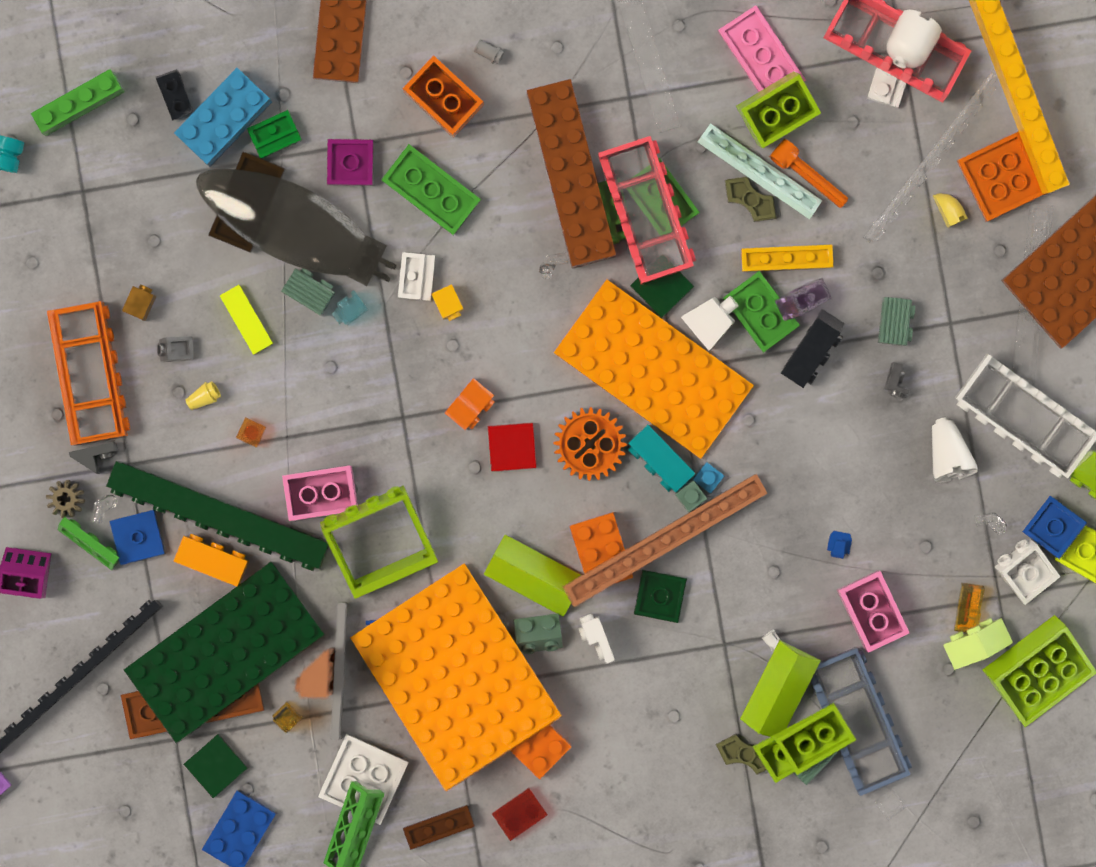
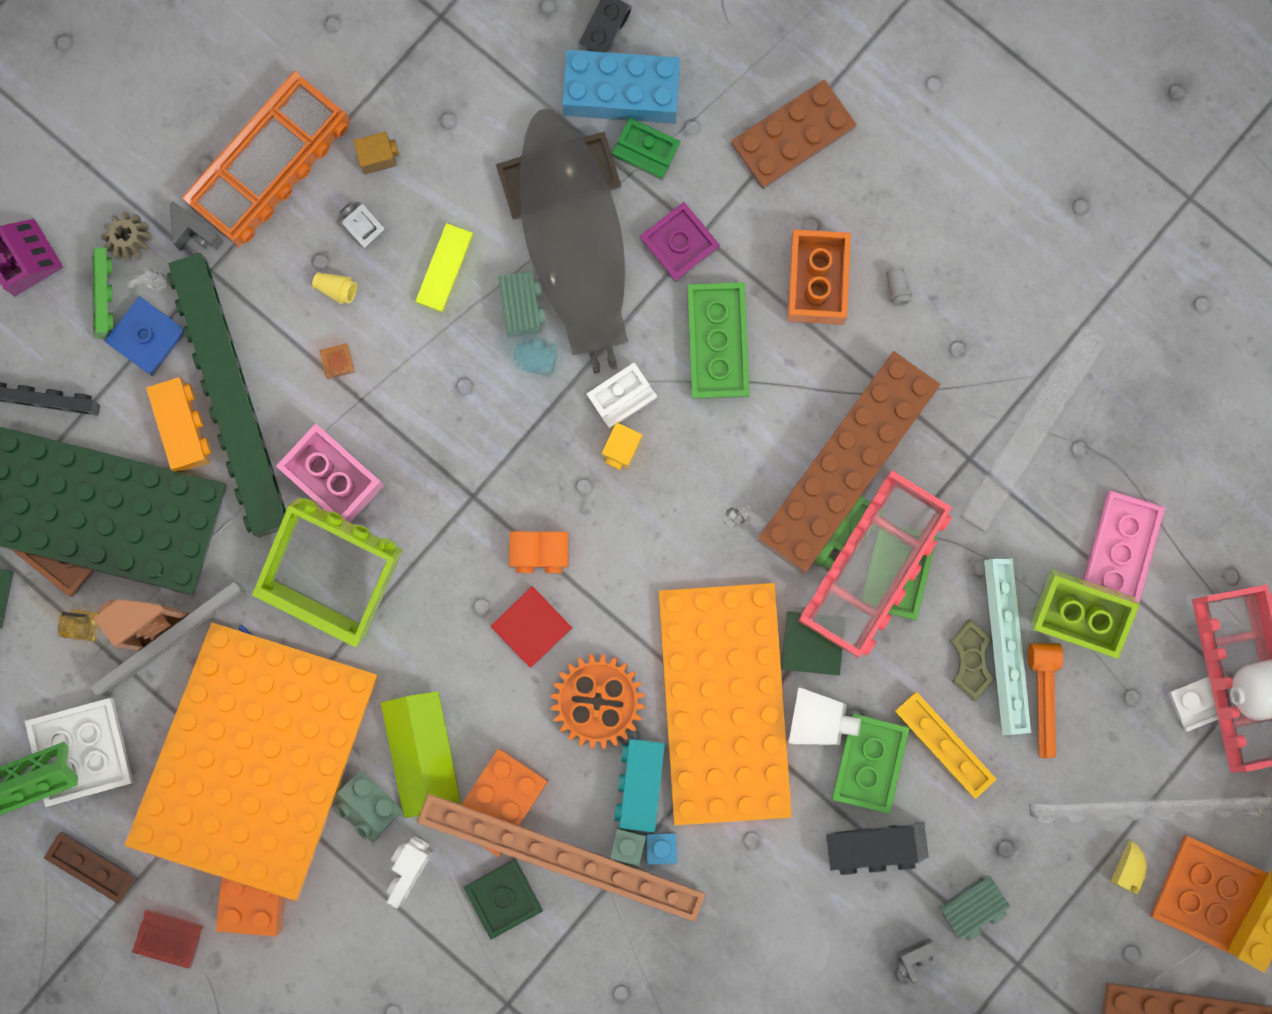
camera: 50 degrees right, 5 degrees down
clear purple brick [775,278,832,321] -> none

